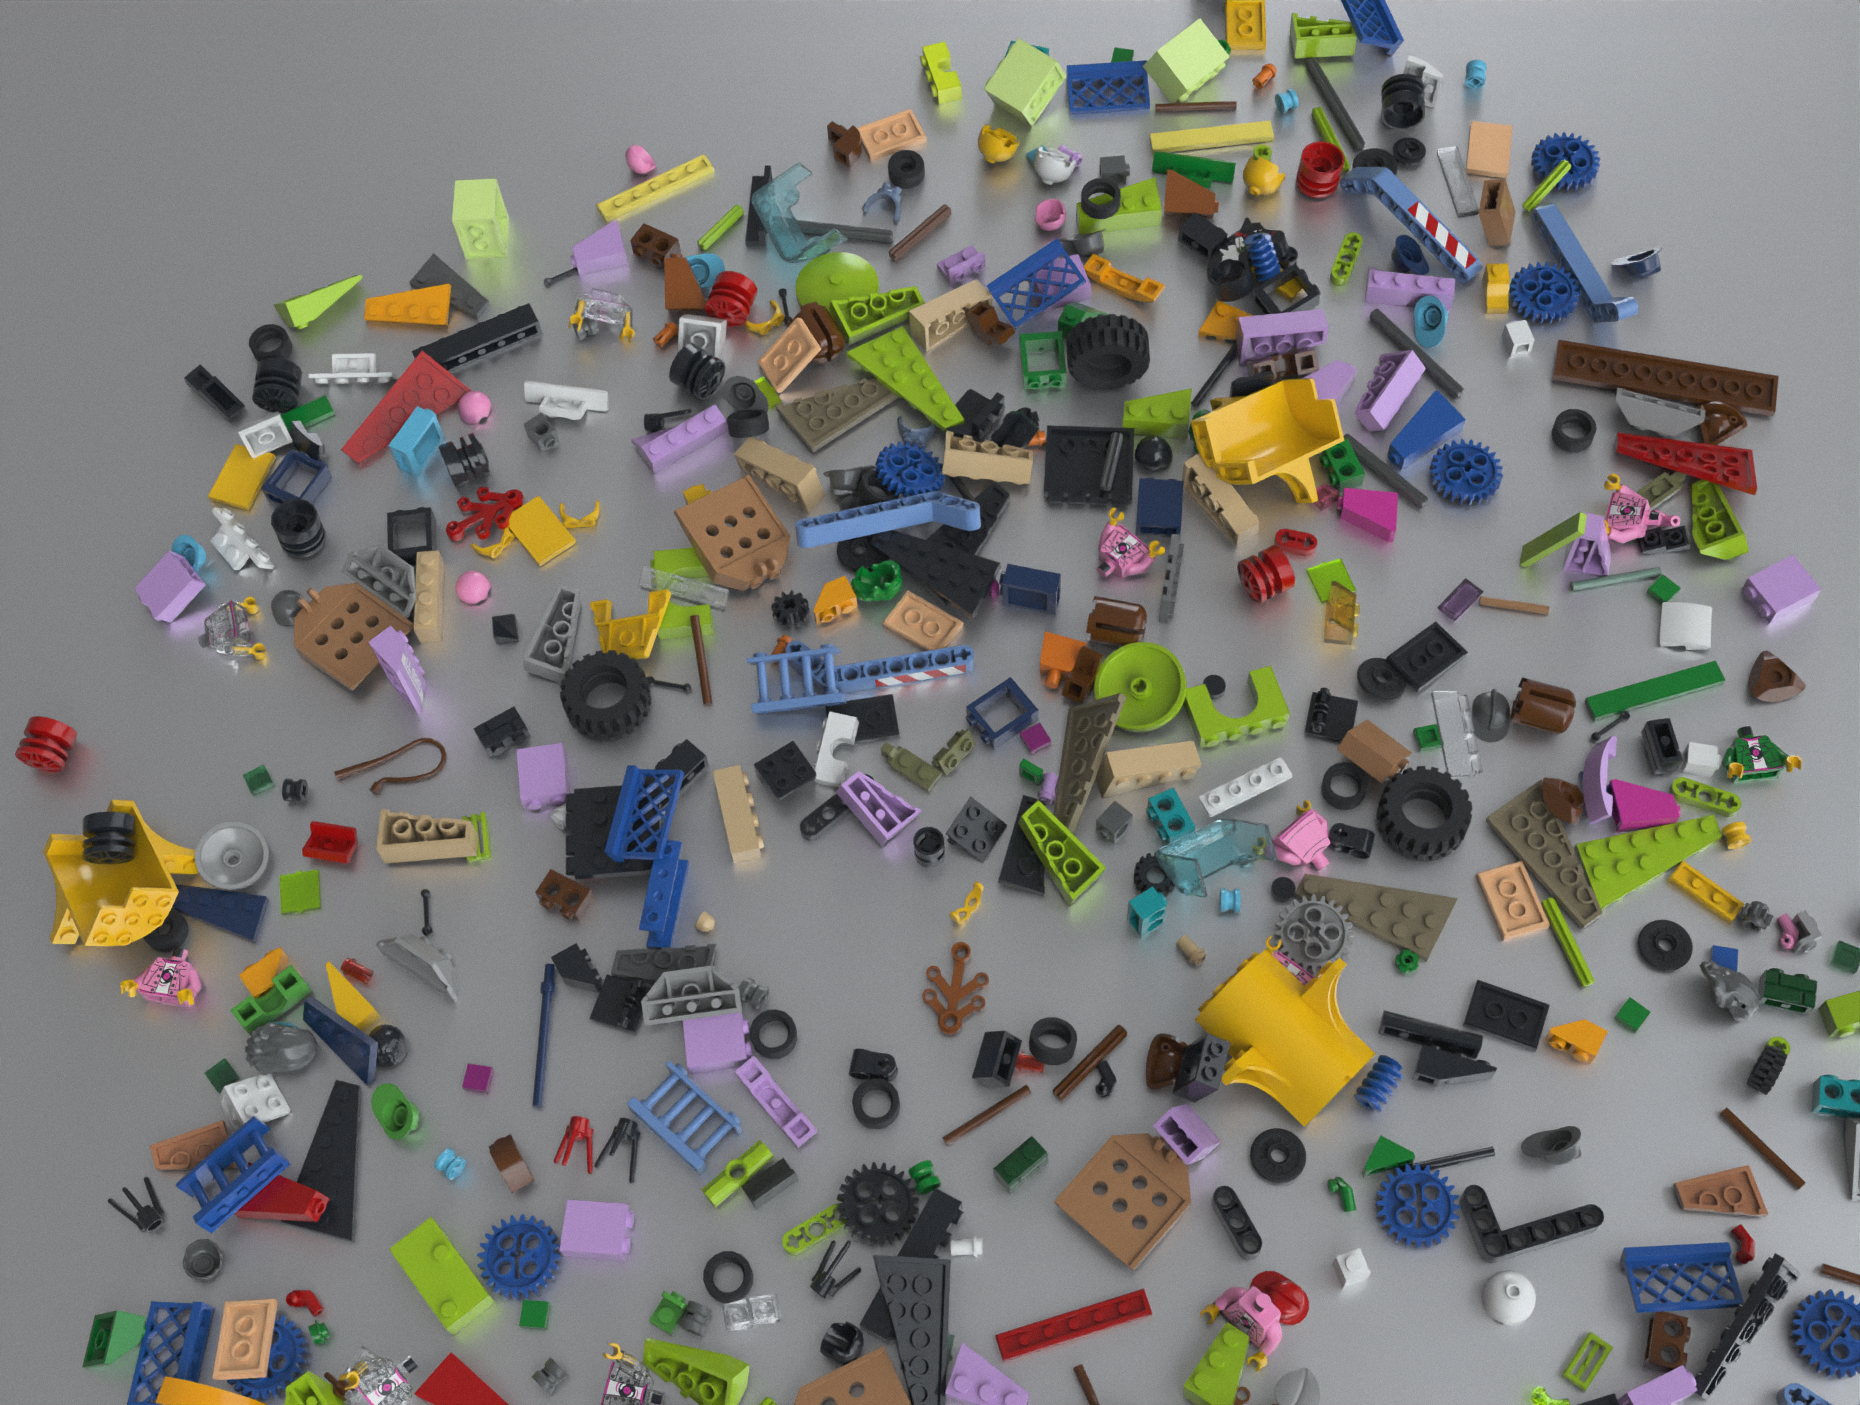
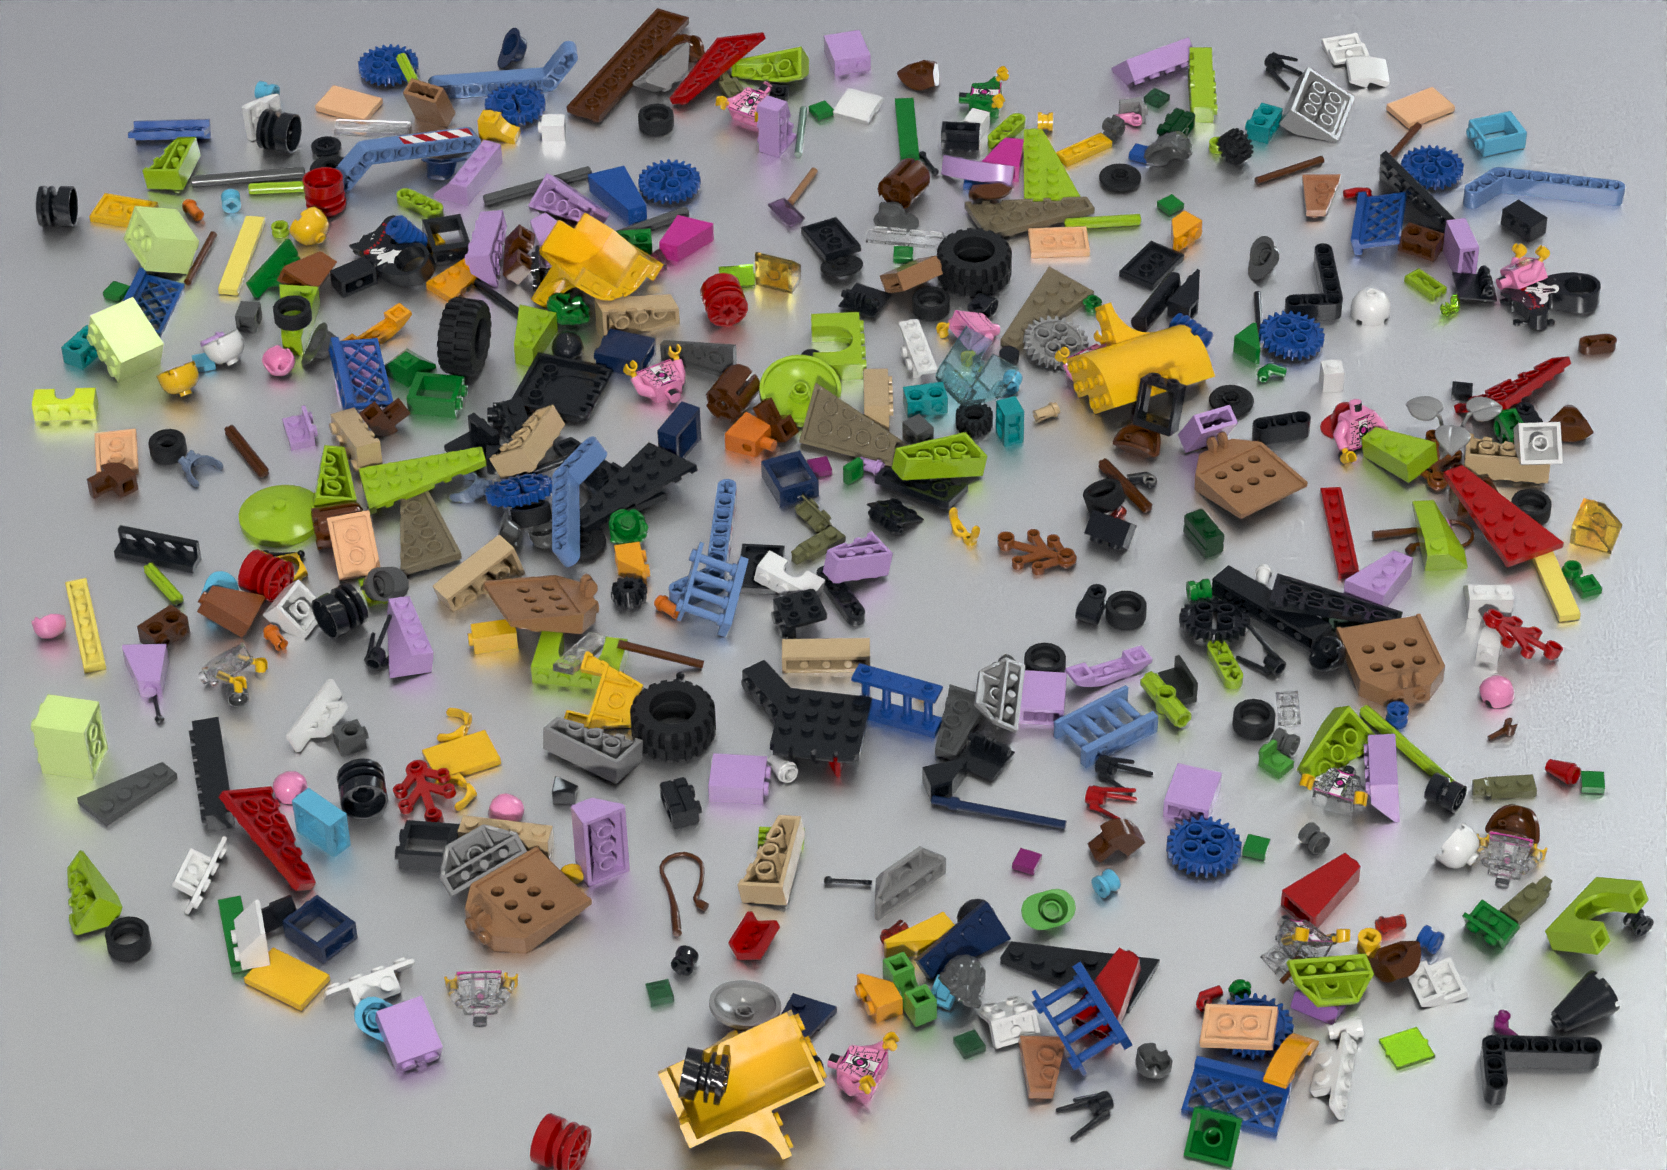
camera: 80 degrees left, 20 degrees down
black slope [184,364,245,420] -> none
black wheel [252,358,302,413] -> none
black wheel [271,499,326,558] -> none
dark grey hair [271,590,303,625] -> none
clear neon green piece [280,869,321,915] -> none
light orange wing [364,284,451,327] -> none
lime brick [389,1217,495,1335] -> none
reddish brown brick [535,869,595,922] -> none
blue fence [604,765,684,862] -> none
black tyre [726,410,769,438] -> none
clear light blue windscreen [751,162,848,263] -> none
dark grey axle [772,217,893,243] -> none
light nougat tile [882,590,964,651] -> none
black wheel [913,827,945,868] -> none
reddish brown bar [942,1085,1031,1146] -> none
dark grey axle [1099,432,1123,491] -> none
red beam [1274,529,1317,556] -> none
medium azure piece [1414,296,1448,348] -> none
lime tile [1520,512,1587,568] -> none

